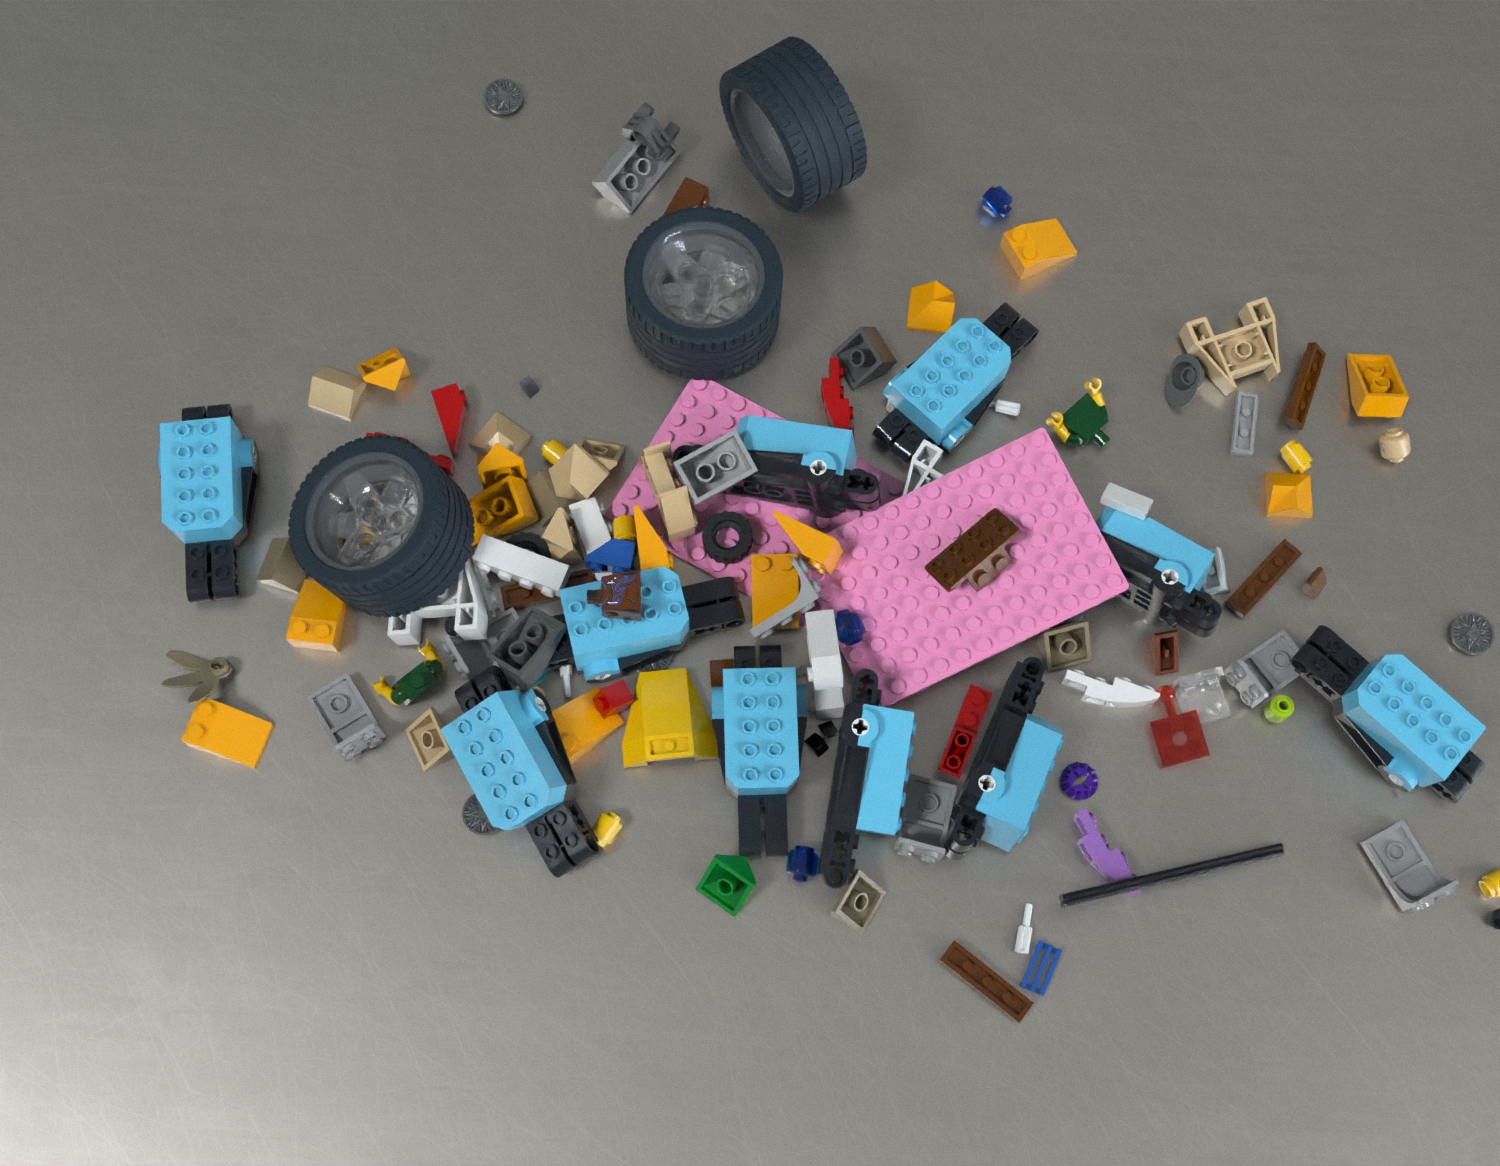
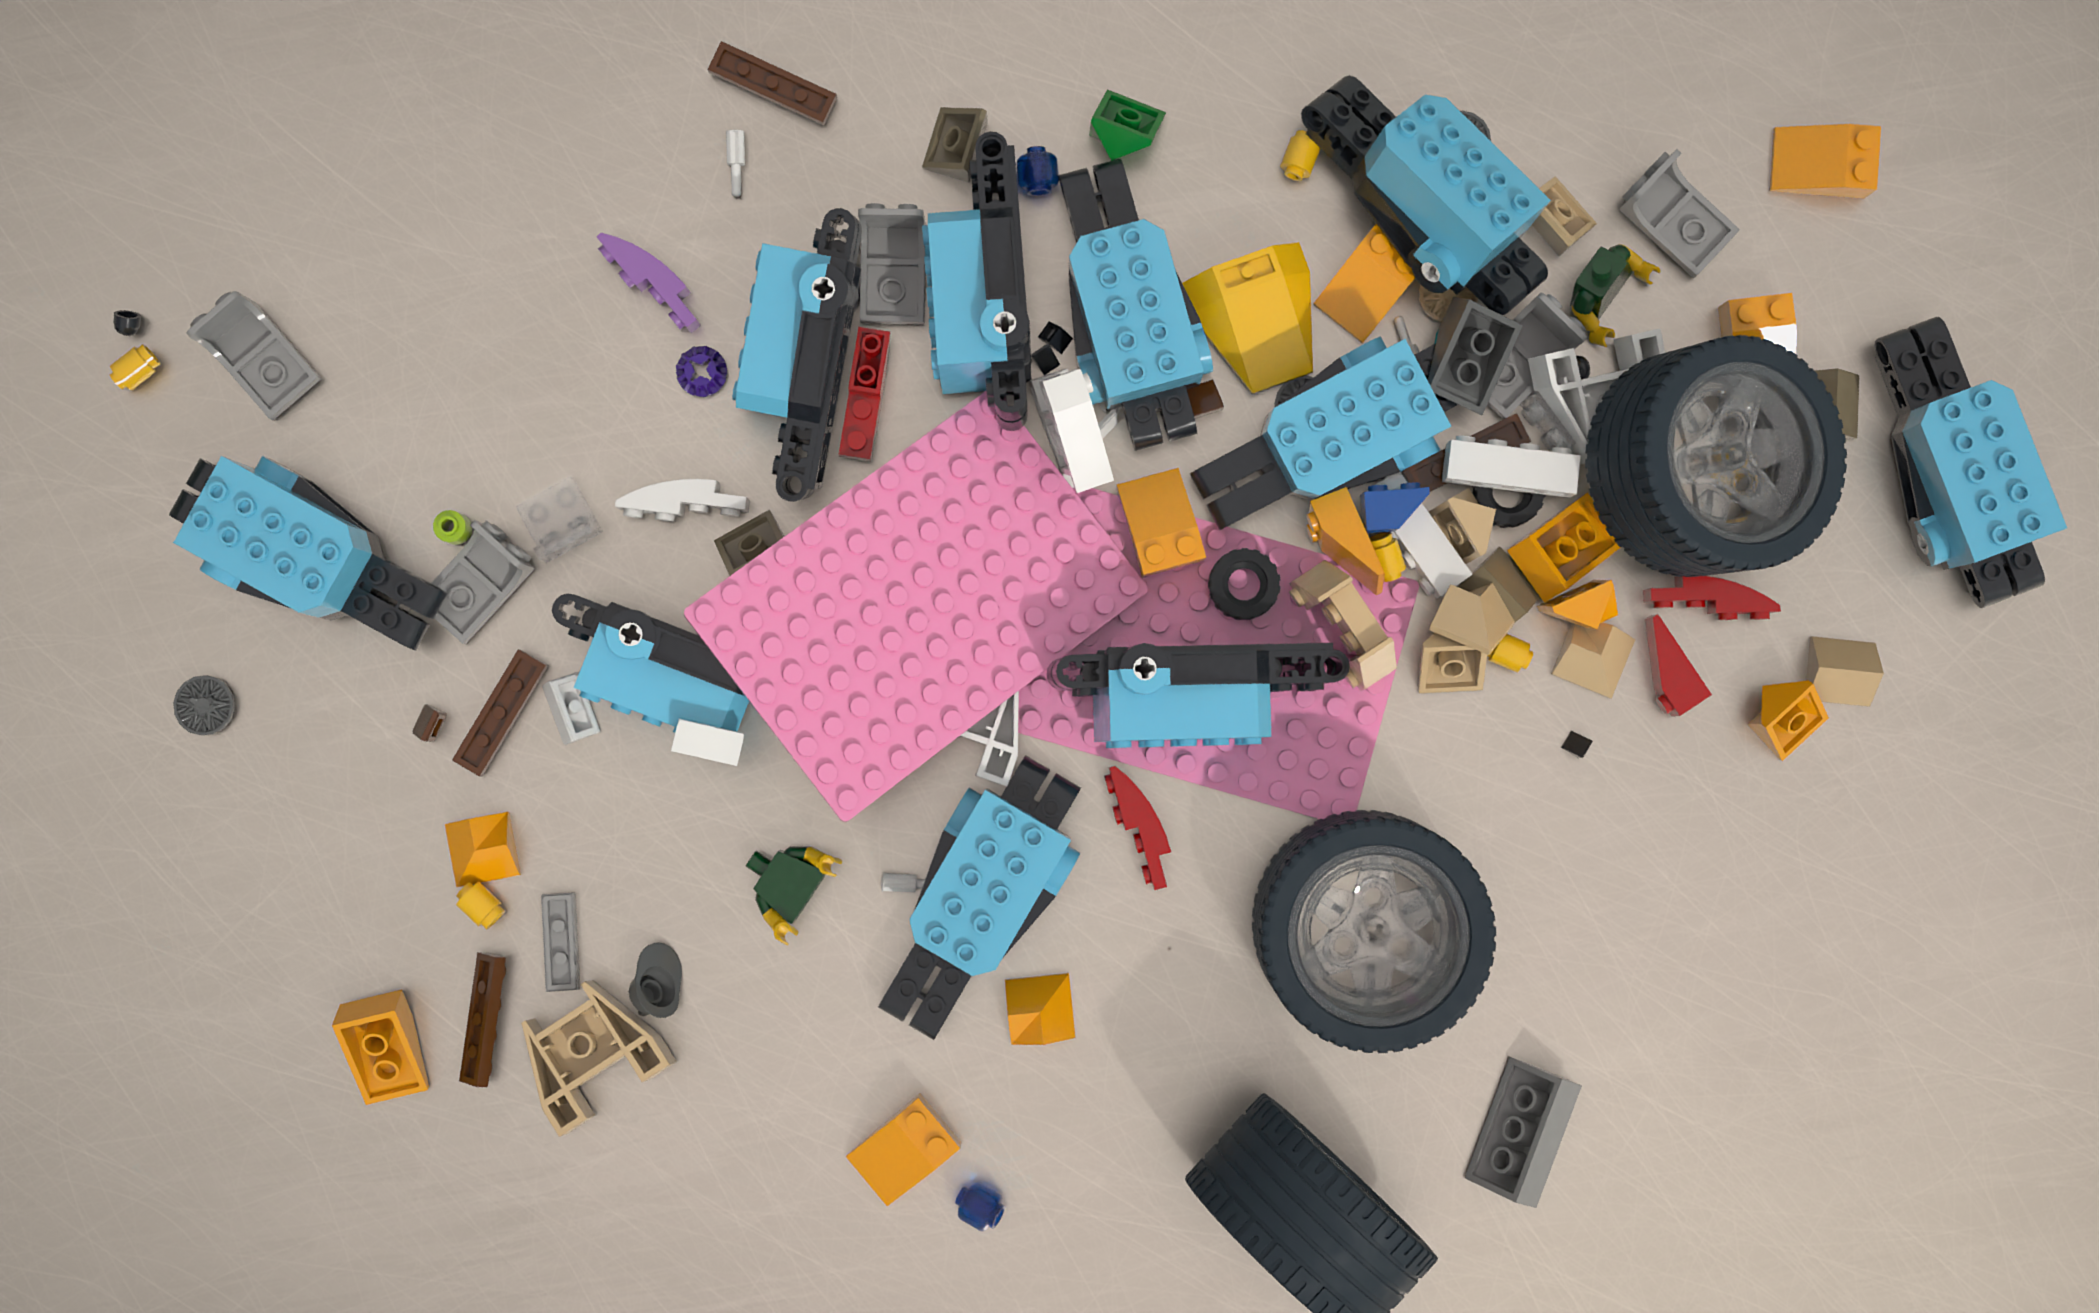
camera: 165 degrees right, 15 degrees up
dark tan plant [161,651,232,704] -> none
dark grey wheel [483,78,523,115] -> none
reddish brown torso [587,570,641,621] -> none
red brick [592,680,635,719] -> none
dark grey piece [621,102,680,160] -> none
reddish brown slope [663,177,710,216] -> none
light grey slope [672,429,758,507] -> none
light grey bracket [750,556,822,639] -> none
light orange slope [773,510,843,576] -> none
dark grey slope [831,327,897,389] -> none
clear blue head [835,609,866,646] -> none
reddish brown bracket [925,508,1020,592] -> none
blue tile [1020,940,1062,996] -> none
black axle [1059,843,1284,908] -> none
copper slope [1146,629,1179,676] -> none
clear red plate [1150,685,1210,769] -> none
tan head [1379,428,1411,463] -> none

